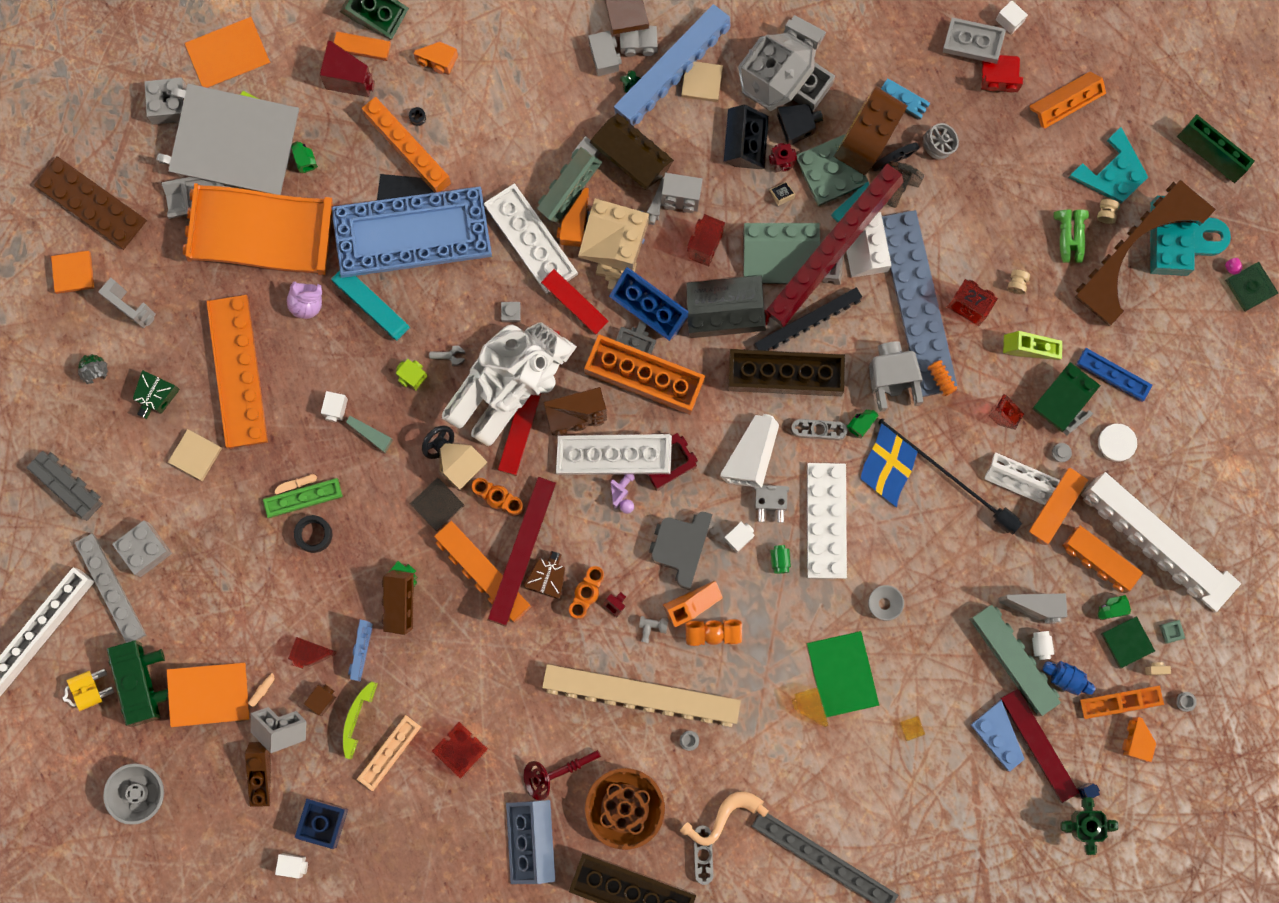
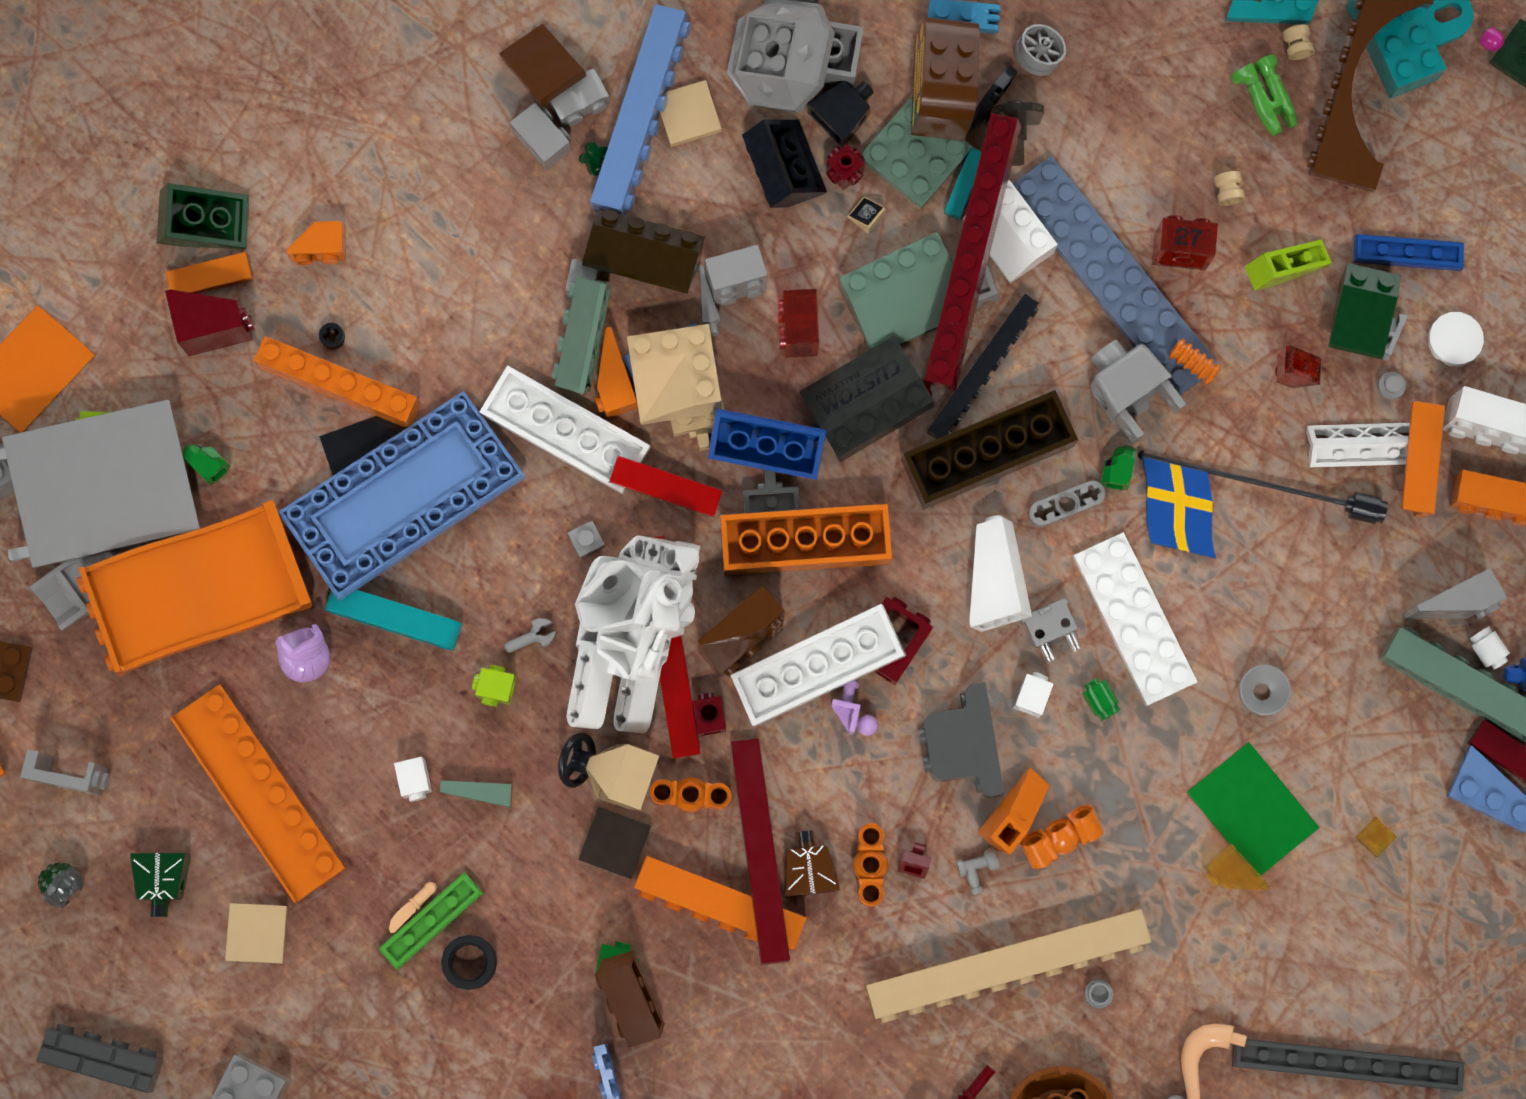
camera: 25 degrees left, 0 degrees up
none -> dark red brick [693,693,727,737]

